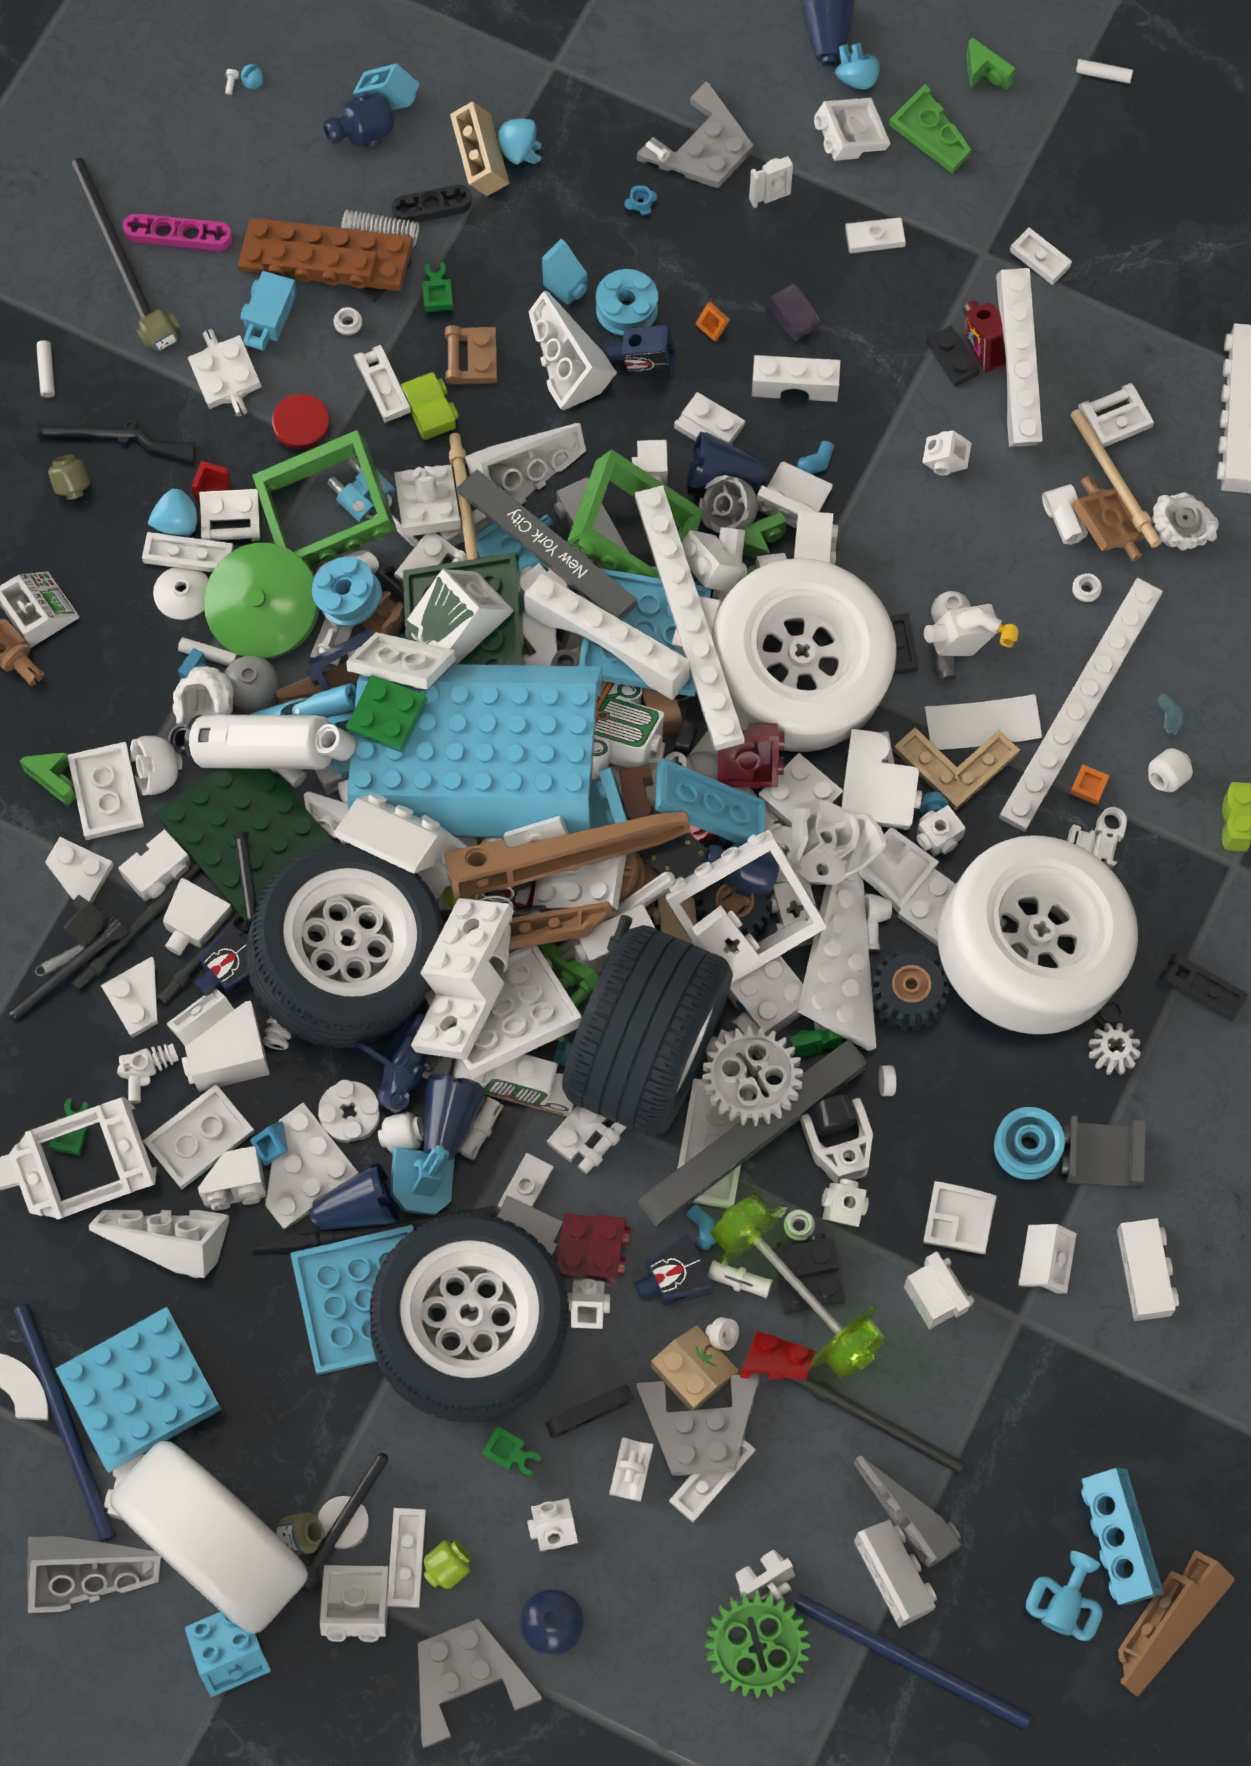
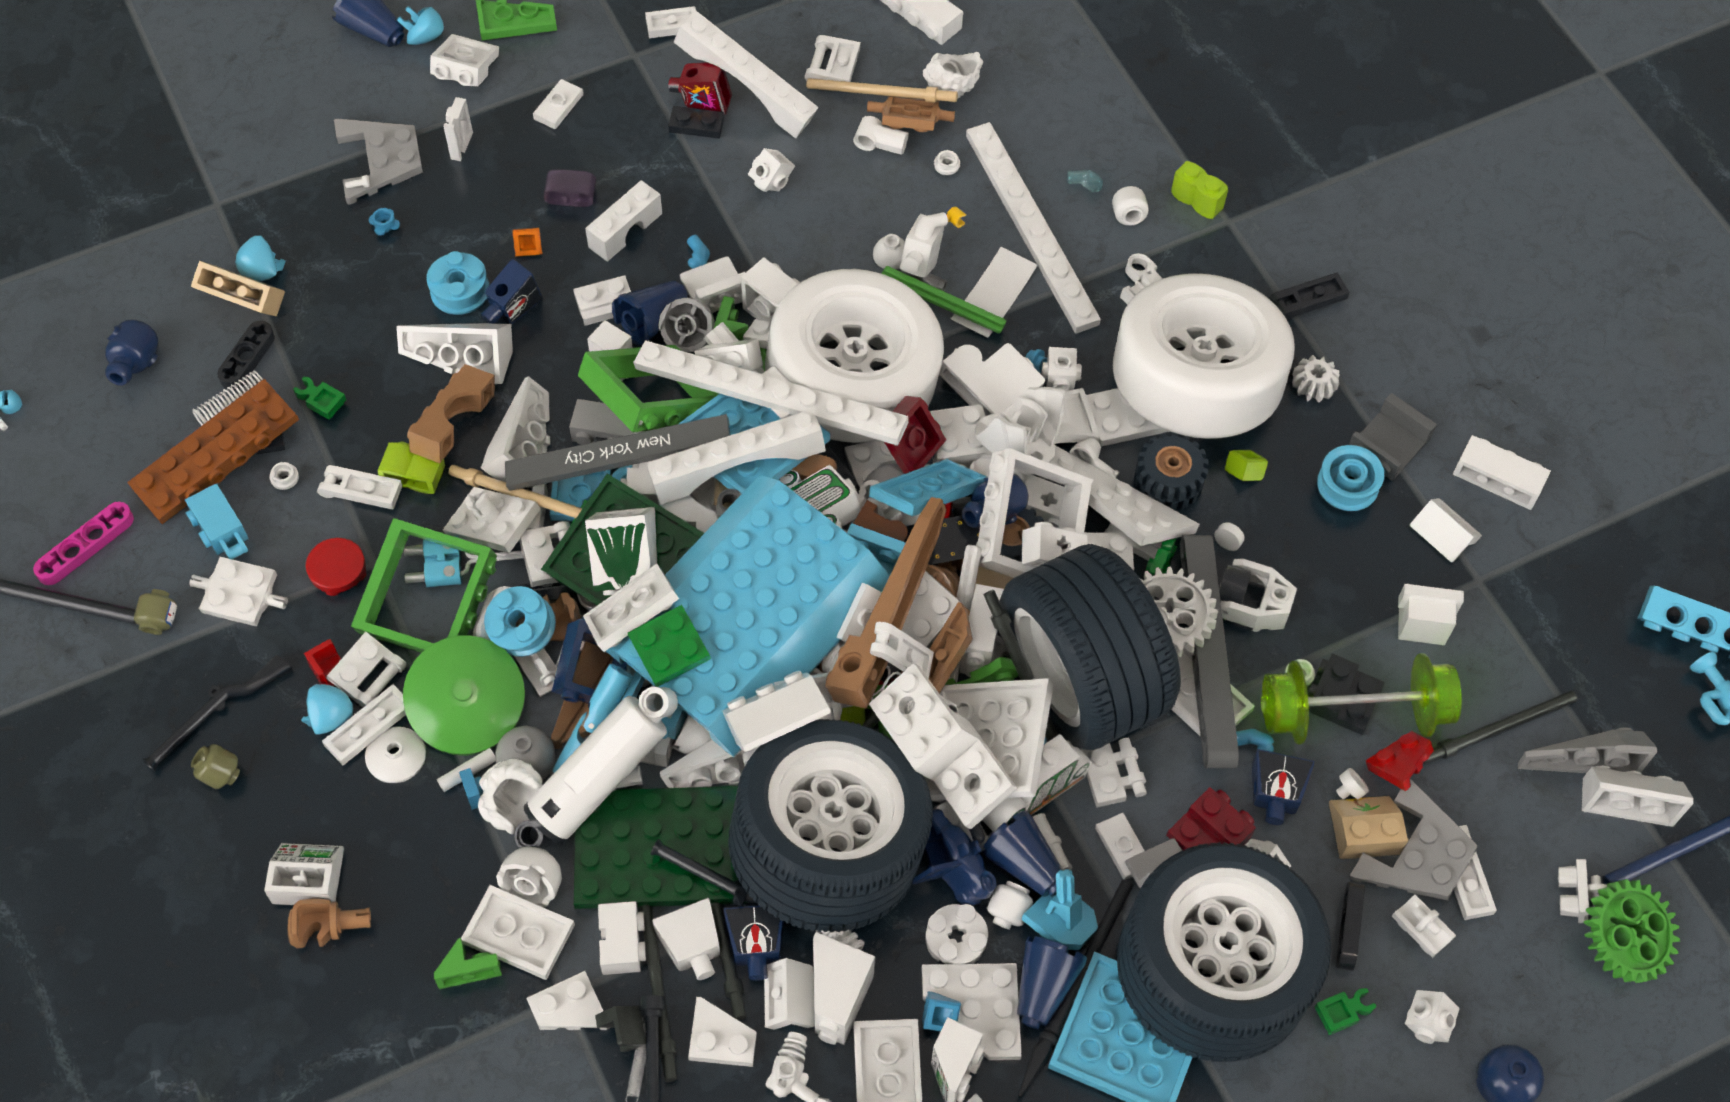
camera: 55 degrees left, 10 degrees down
white piece [37,341,55,398] -> none
medium azure slope [353,63,420,110] -> none
medium nougat plate [445,325,497,384] -> none
medium azure slope [542,239,587,305] -> none
white pin [708,1260,773,1299] -> none
white brick [822,1178,869,1227] -> none
tan plate [893,728,1020,811] -> none
white plate [923,1181,997,1255] -> none
orange plate [1070,764,1110,805] -> none
none -> medium nougat arch [407,364,495,463]
none -> white plate [870,622,934,679]
none -> bright green axle [882,266,1006,333]
none -> lime slope [1225,450,1268,481]

